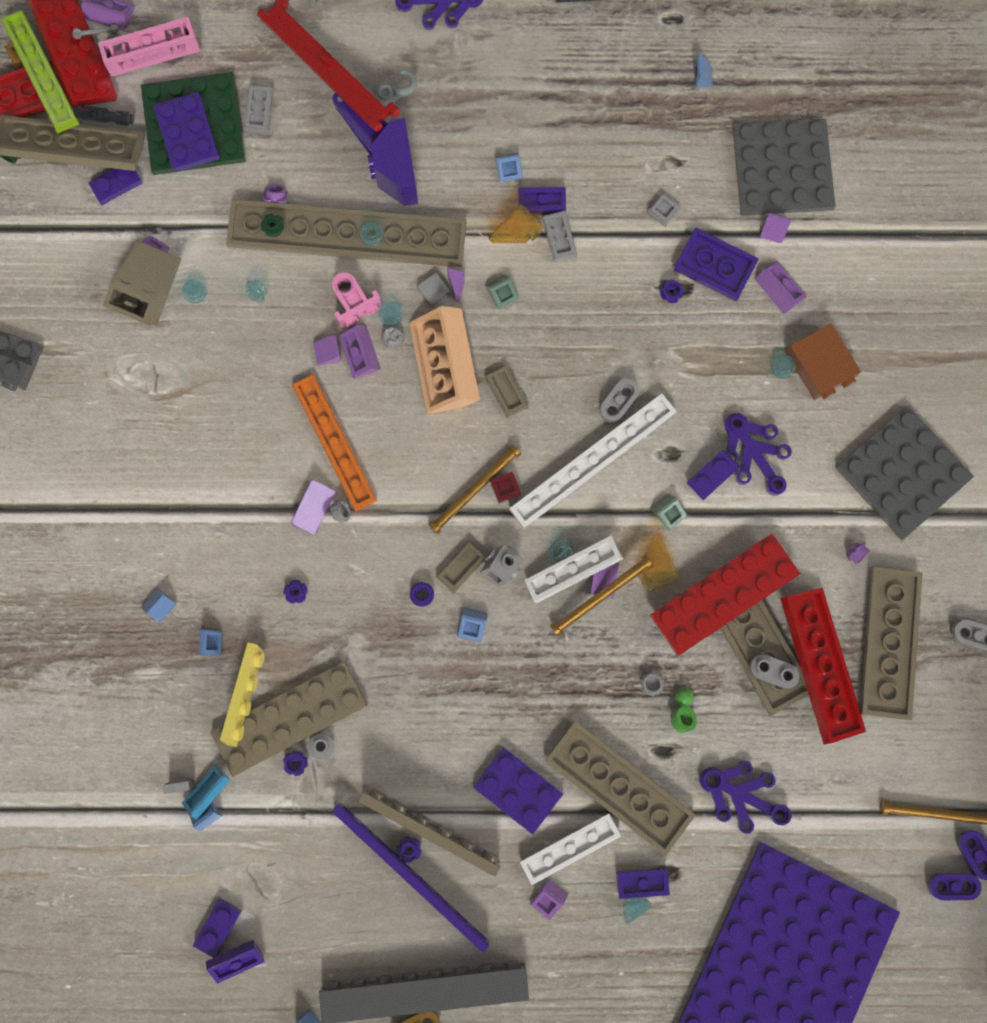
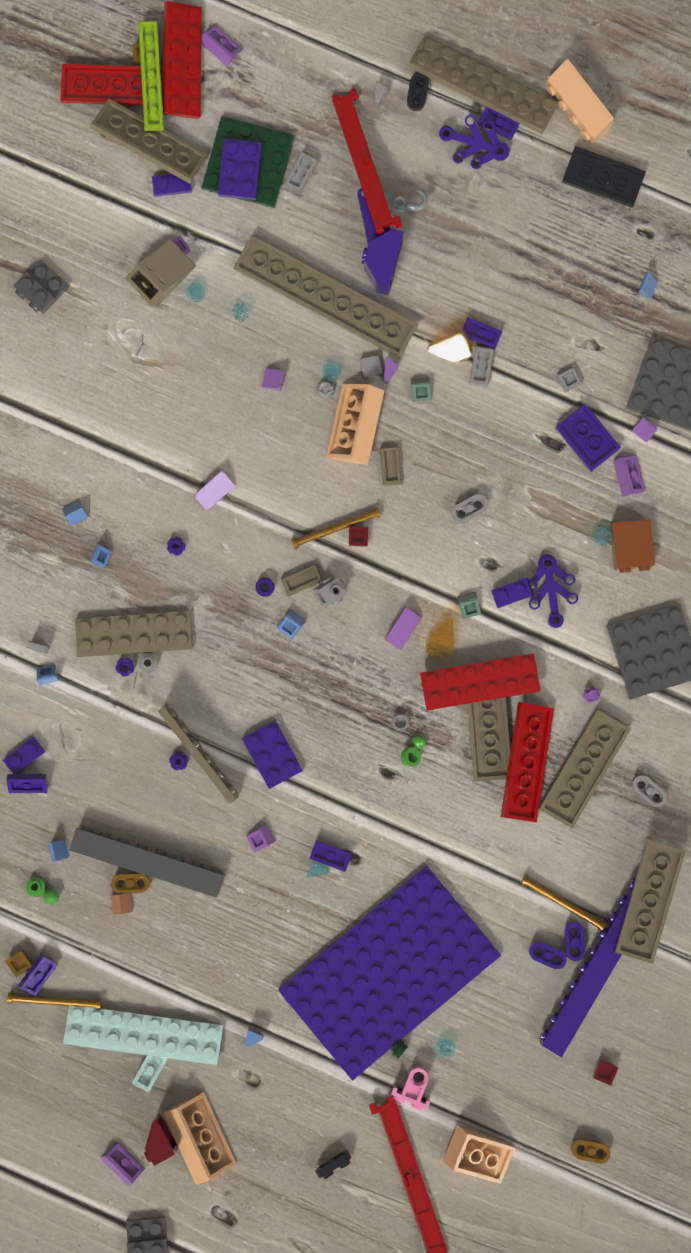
camera: 30 degrees right, 5 degrees up
light grey hinge [72,24,119,39] -> none
black piece [73,105,134,126] -> none
bright pink brick [98,16,201,77] -> none
dark azure tile [182,764,230,820] -> none
light yellow plate [220,643,265,747] -> none
dark green plate [261,214,284,237] -> none
medium lavender plate [263,184,288,203] -> none
orange tile [292,374,377,512] -> none
light grey piece [330,499,351,522] -> none
dark purple tile [331,803,489,953] -> none
bright pink pin [332,272,382,328] -> none
medium lavender slope [339,325,381,378] -> none
clear light blue plate [360,222,384,246] -> none
medium blue slope [495,153,523,182] -> none
white plate [509,394,677,529] -> none
white plate [520,813,621,885] -> none
white plate [525,536,623,603] -> none
dark tan plate [545,721,696,856] -> none
clear light blue plate [550,539,573,563] -> none
pearl gold bar [550,555,654,637] -> none
dark purple plate [660,280,683,303] -> none
dark purple plant [699,761,792,834] -> none
light grey plate [749,655,800,689] -> none

